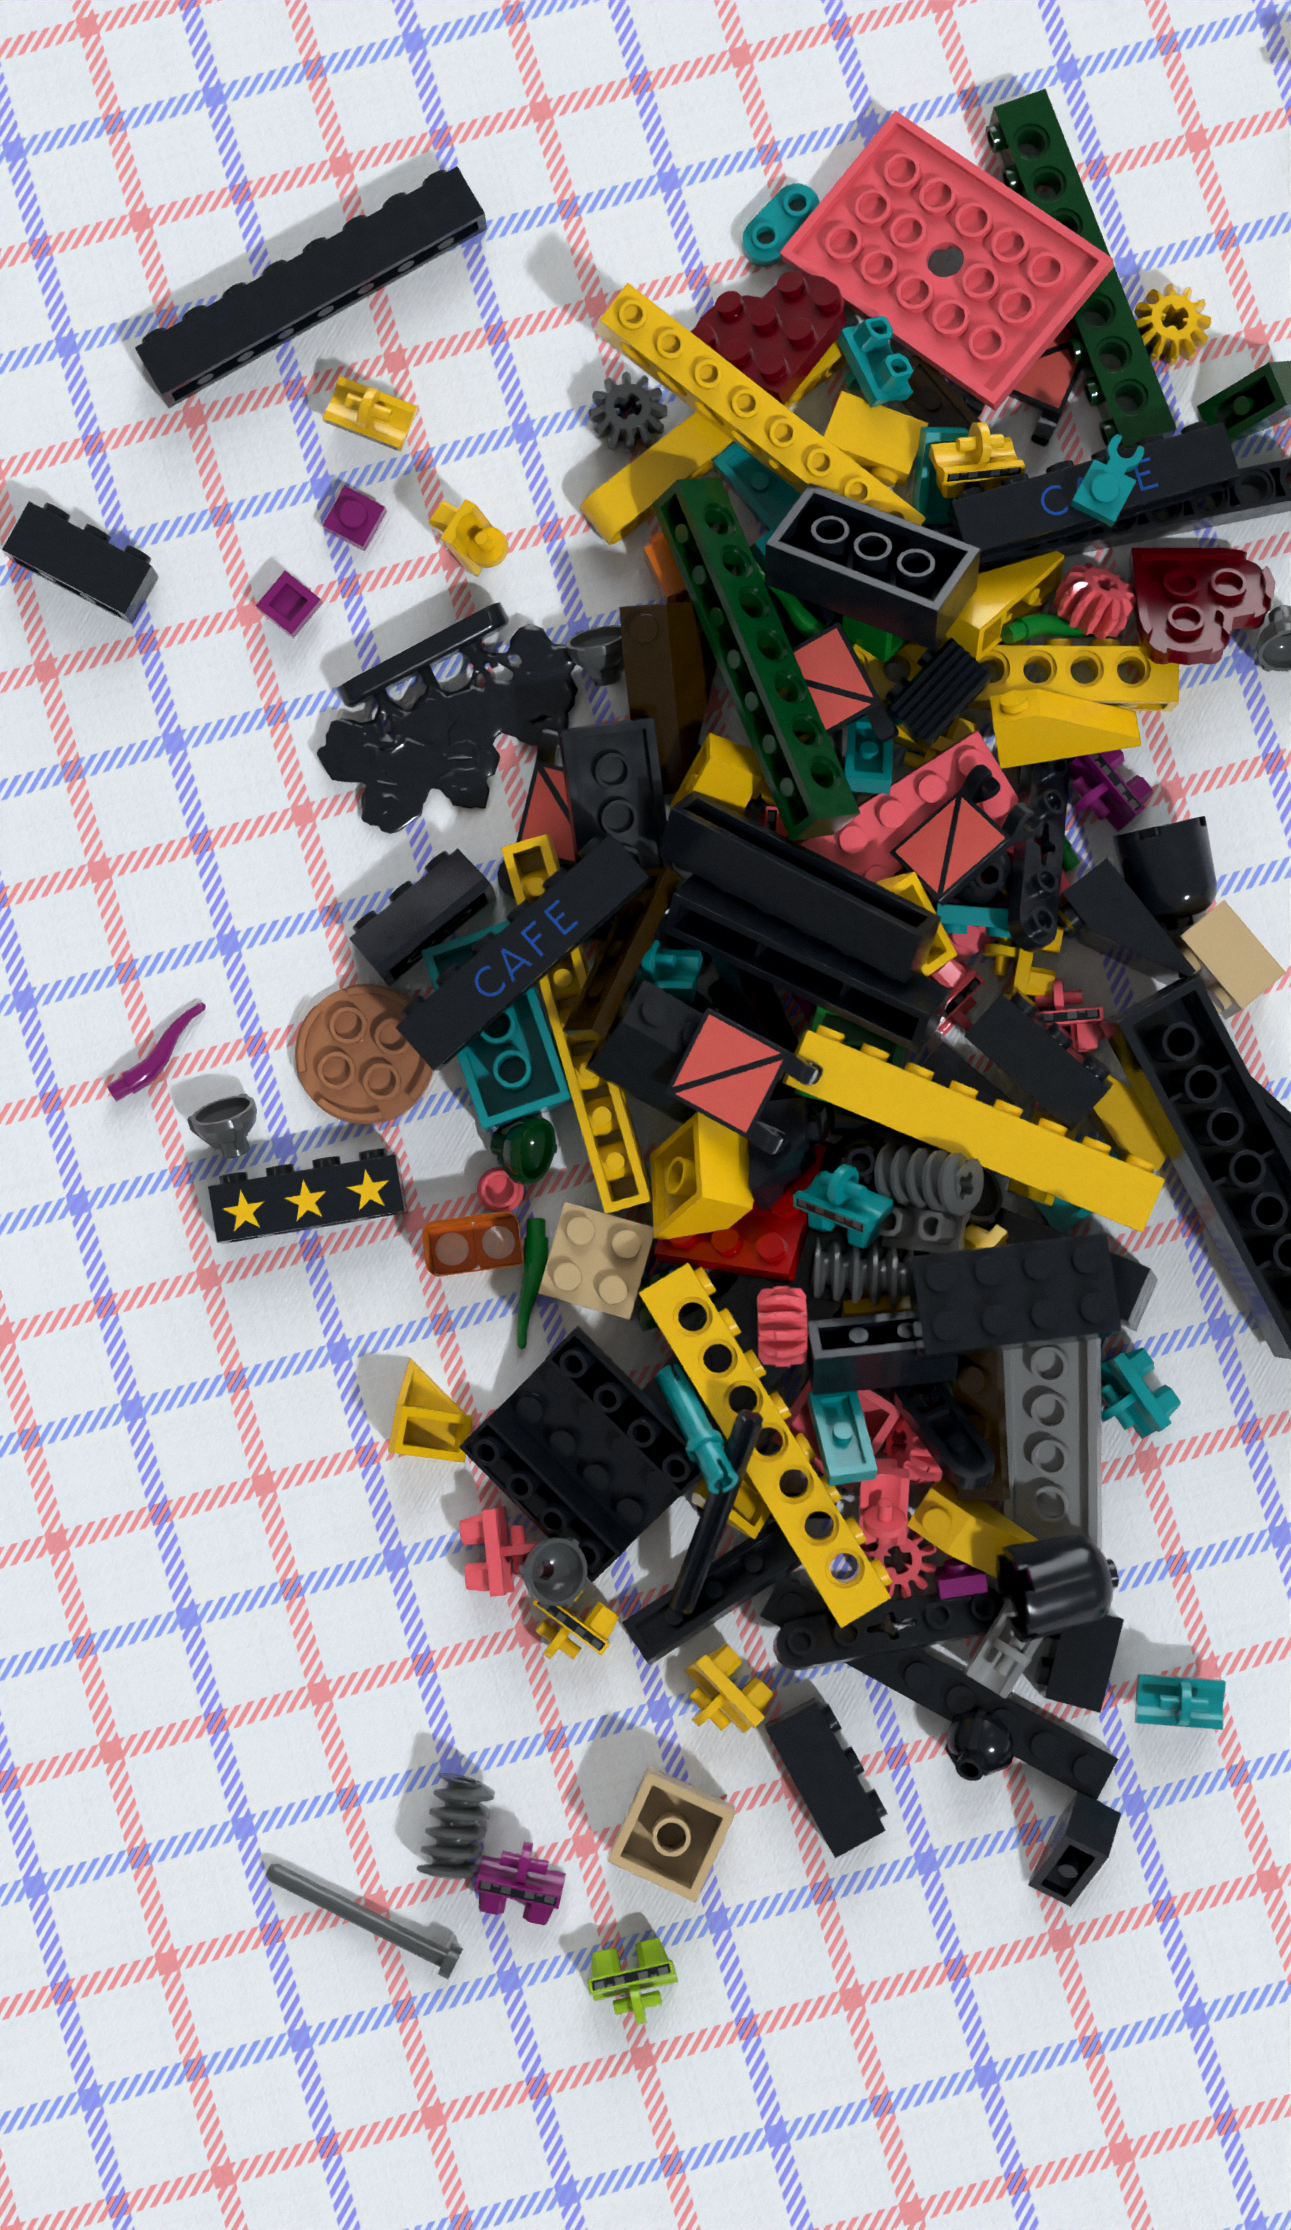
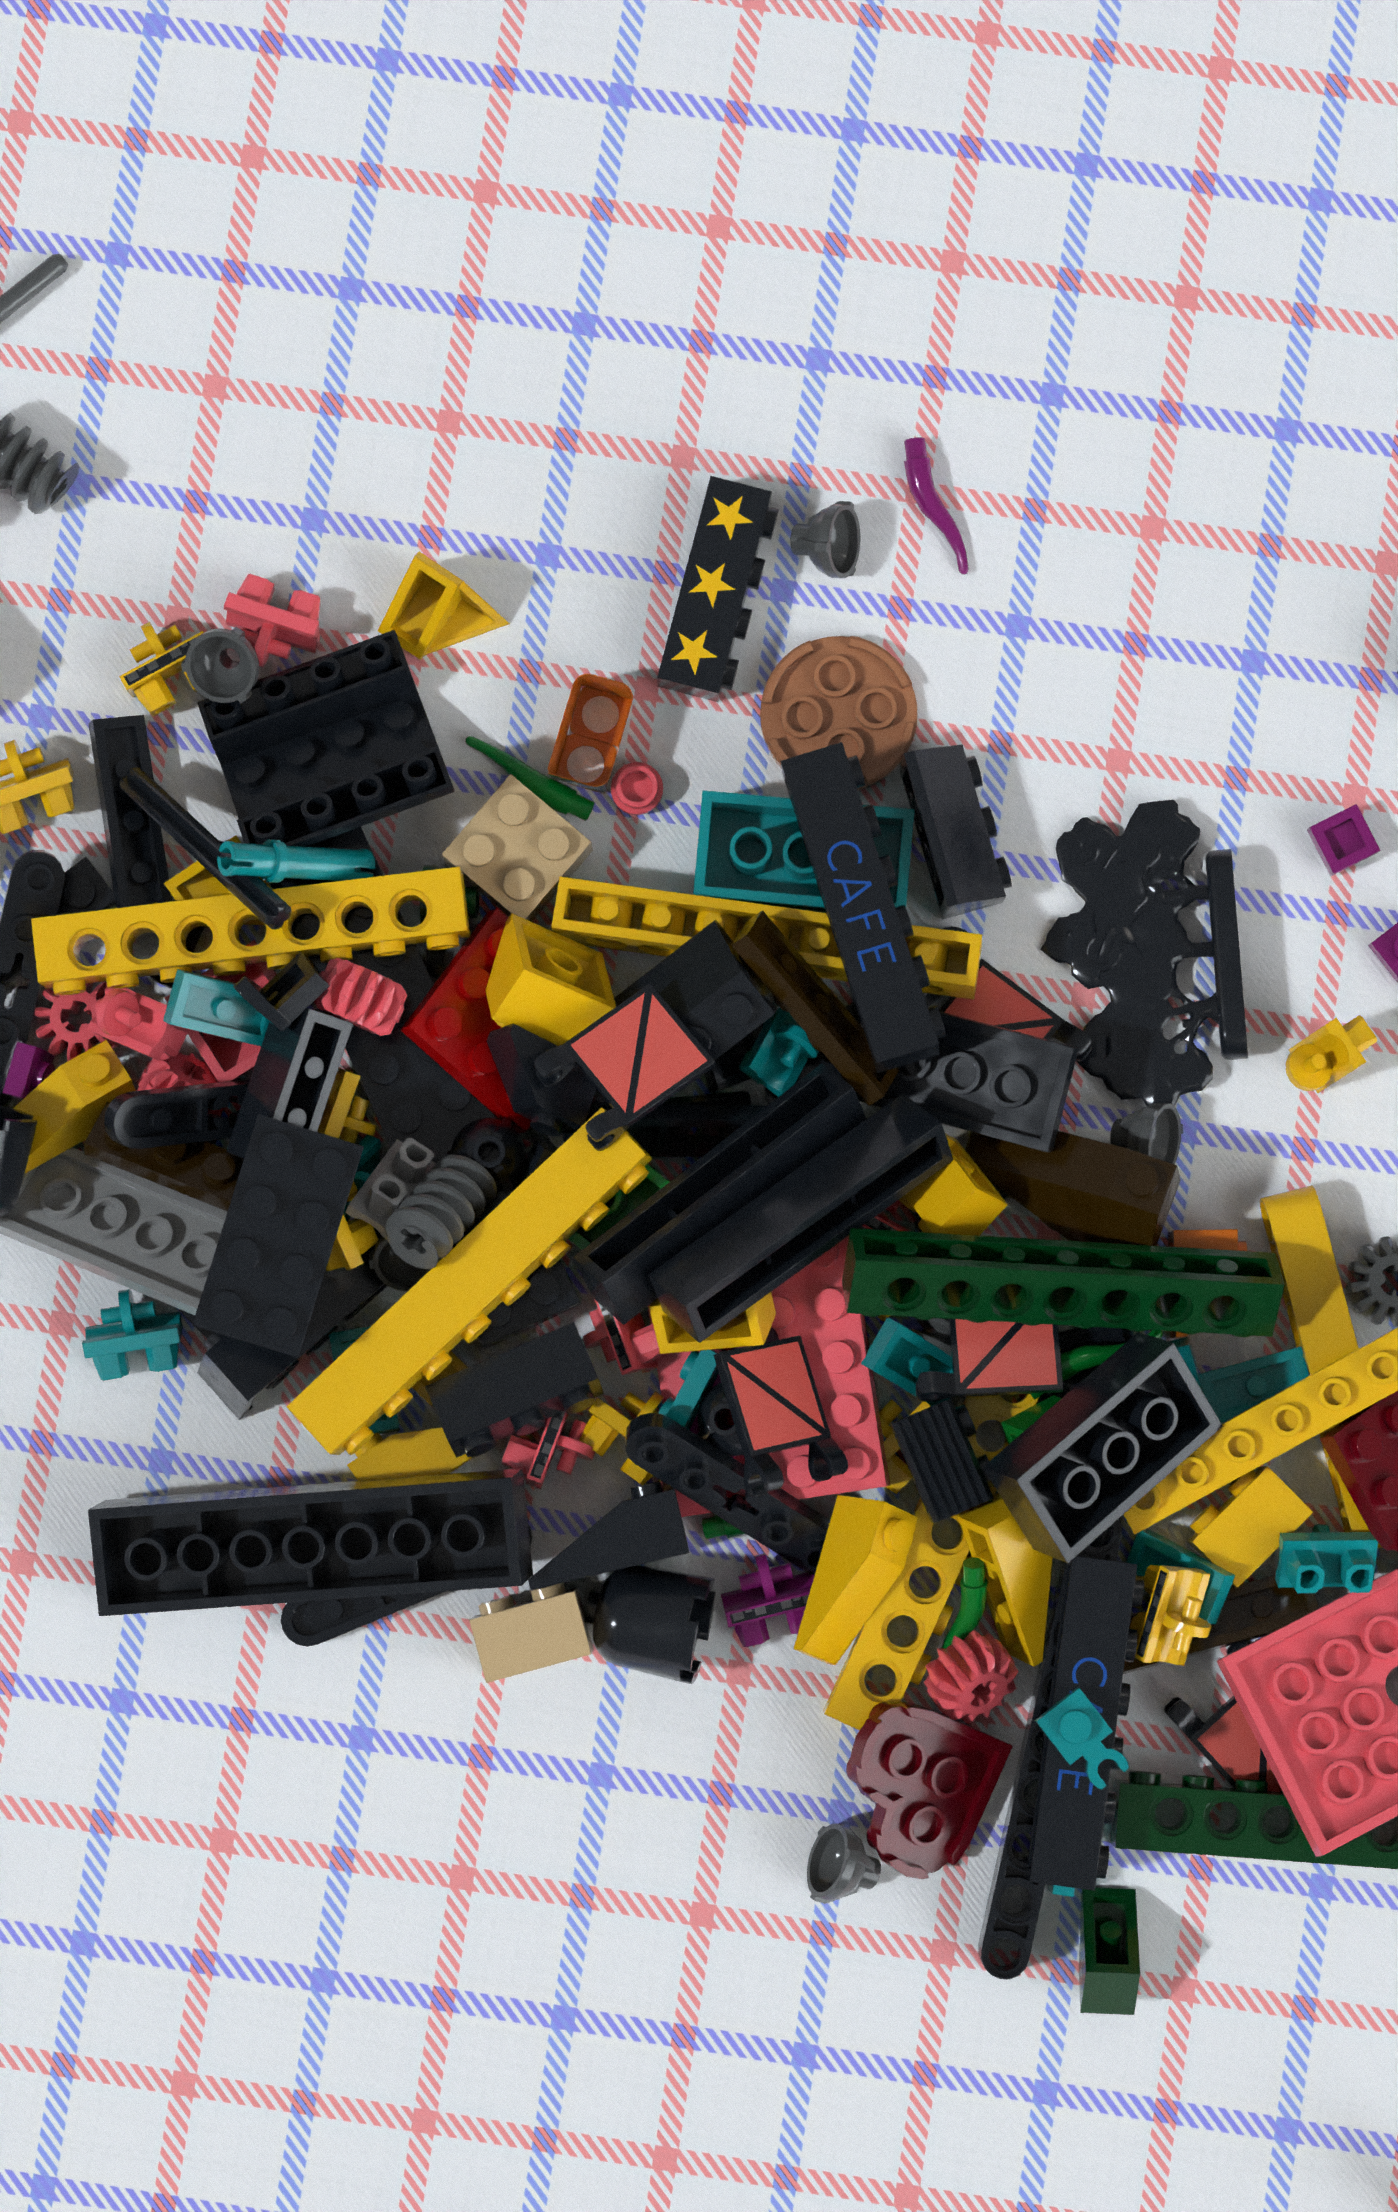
camera: 110 degrees right, 0 degrees up
dark green piece [490,1116,558,1185] -> none
teal hips [793,1164,893,1248] -> none
dark grey piece [811,1237,914,1309] -> none
yellow gear [1134,283,1211,366] -> none
none -> black tile [233,951,330,1033]

